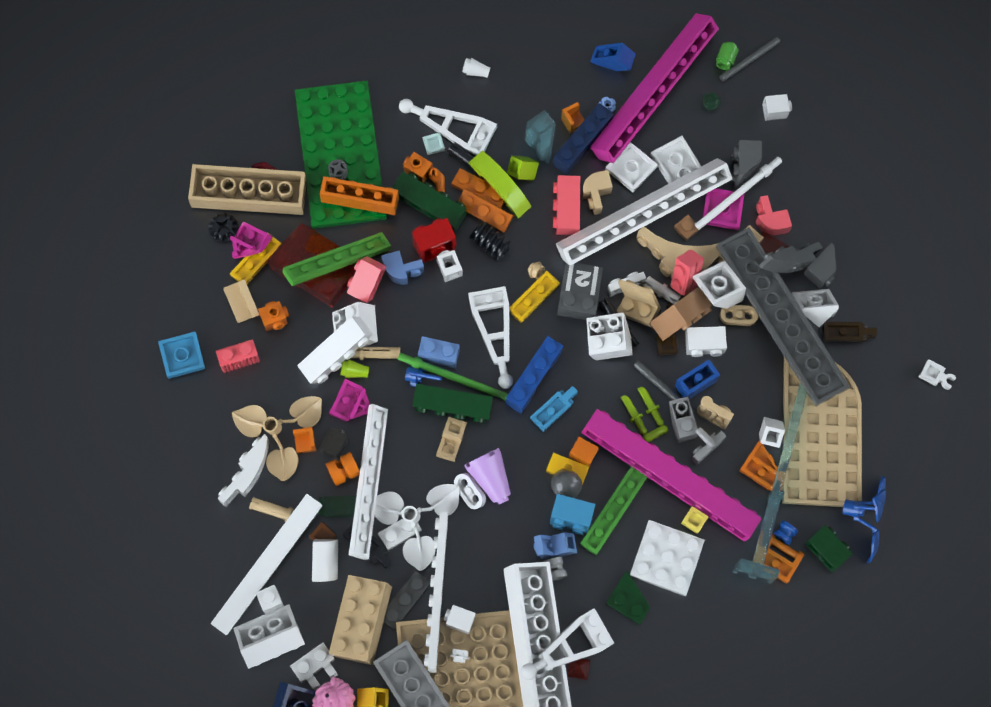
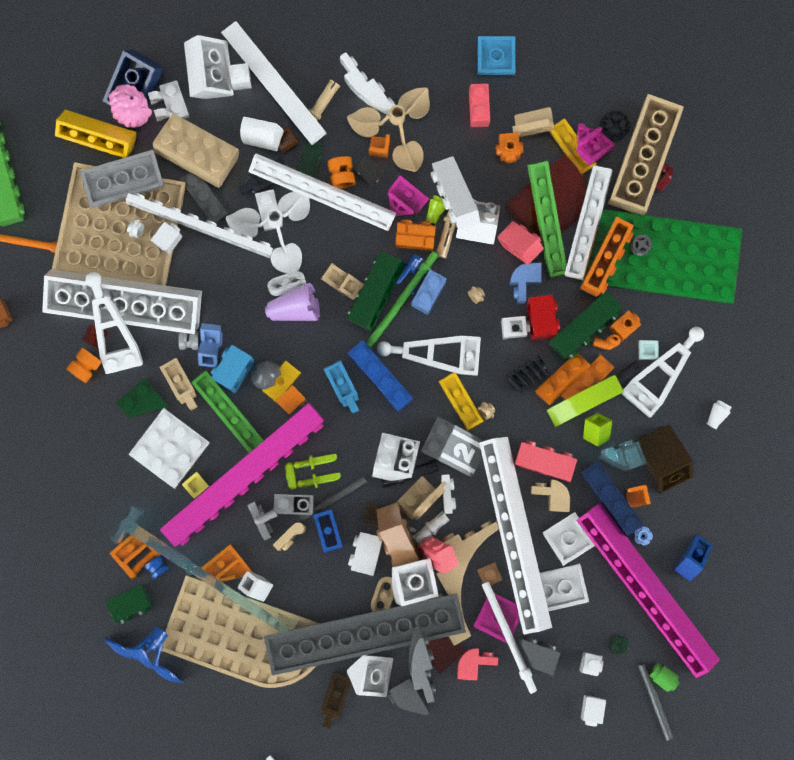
camera: 110 degrees right, 10 degrees up
none -> orange wheel [66,347,102,383]
none -> tan hinge [160,358,198,411]
none -> orange brick [396,220,436,251]
none -> tan plate [468,286,485,304]
none -> white plate [565,165,613,280]
none -> white brick [579,652,603,676]
none -> dark brown slope [635,424,693,494]

